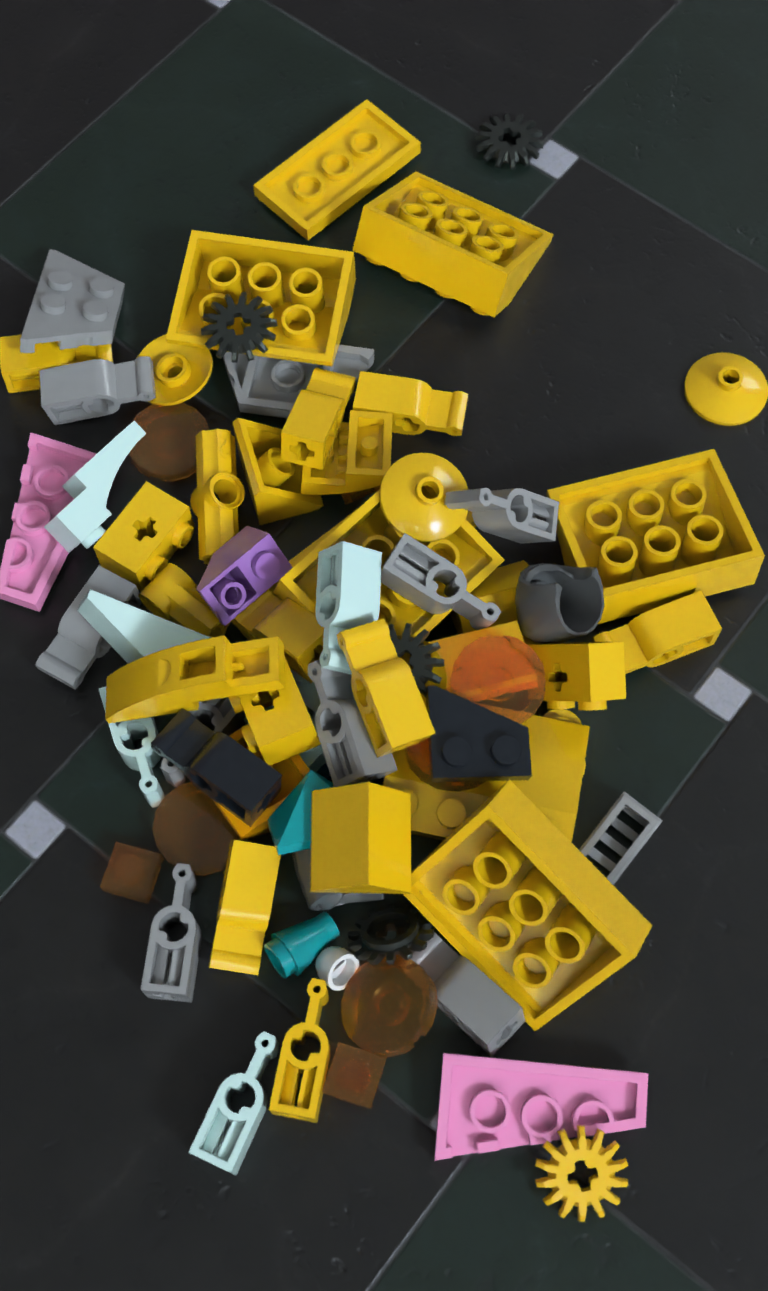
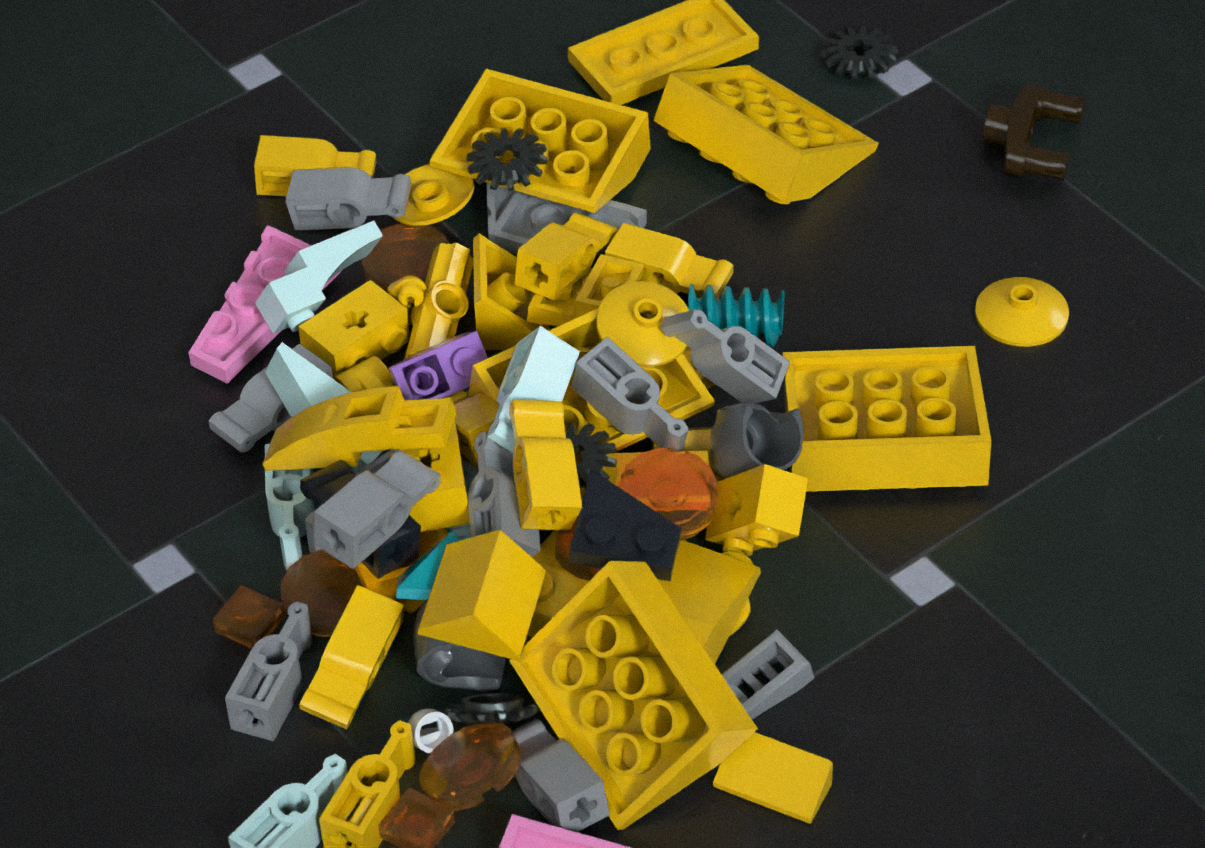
camera: 15 degrees right, 20 degrees down
light grey wing [20,249,125,353] -> none
teal cone [264,911,340,978] -> none
yellow piece [591,590,722,675] -> none
none -> light grey piece [314,450,441,569]
none -> yellow arm [387,275,427,326]
none -> teal piece [688,284,785,348]
none -> yellow slope [713,732,833,824]
none -> dark brown connector [983,83,1085,181]

